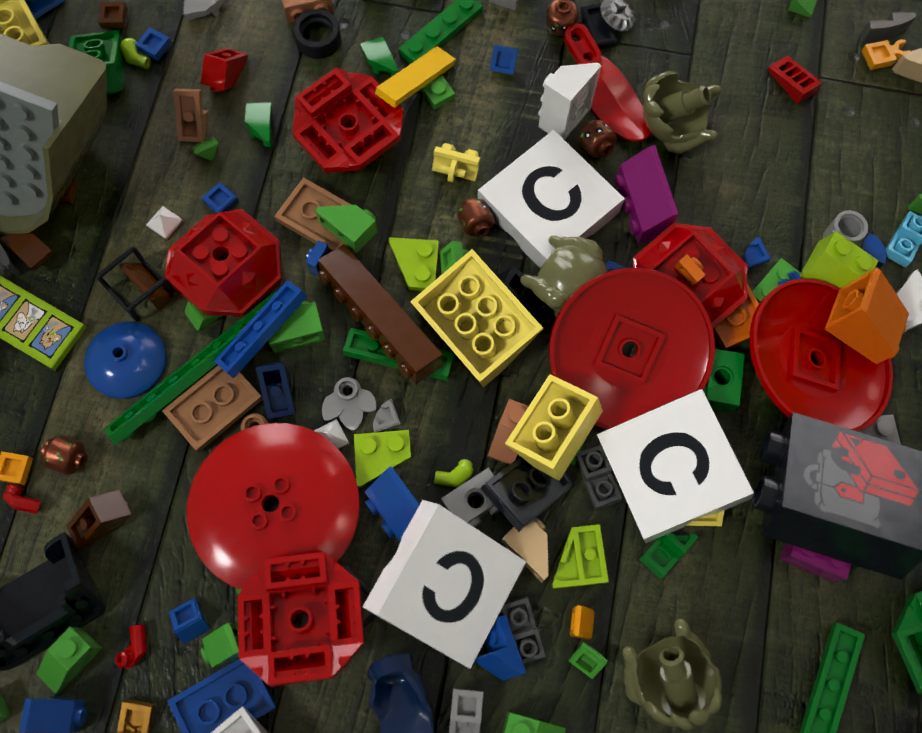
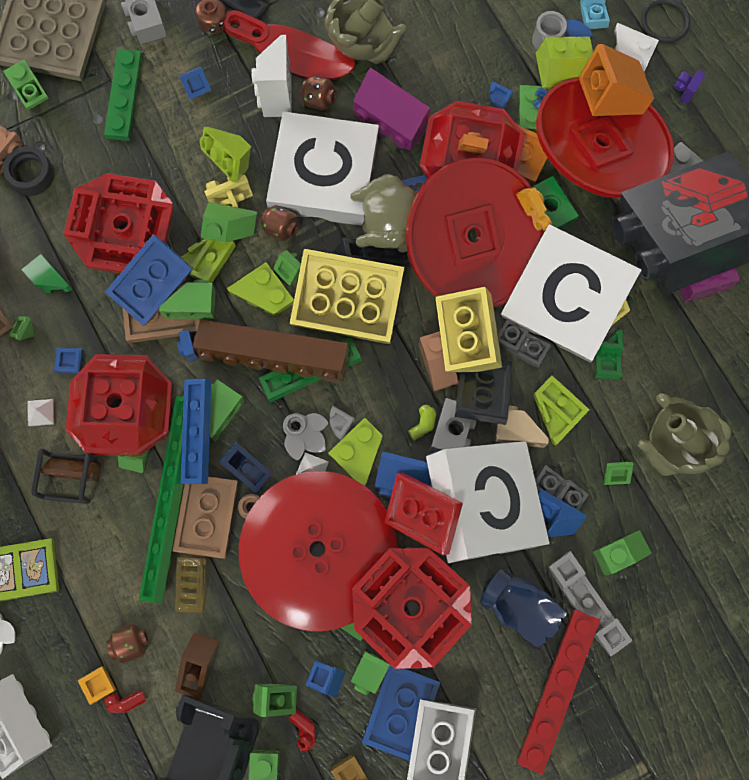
camera: 40 degrees left, 5 degrees up
blue dish [84,321,167,399] -> none
green slope [360,37,398,76] -> none
yellow tile [375,46,456,108] -> none
bright green plate [422,76,455,110] -> none
light orange slope [570,605,594,639] -> none
none -> blue plate [105,234,194,326]
none -> clear yellow slope [175,557,206,613]
none -> lime wing [181,238,236,283]
none -> lime slope [200,127,251,182]
none -> bright green slope [201,202,257,243]
none -> bright green slope [252,683,297,717]
none -> red tile [384,473,463,555]
none -> light orange plate [516,188,552,231]

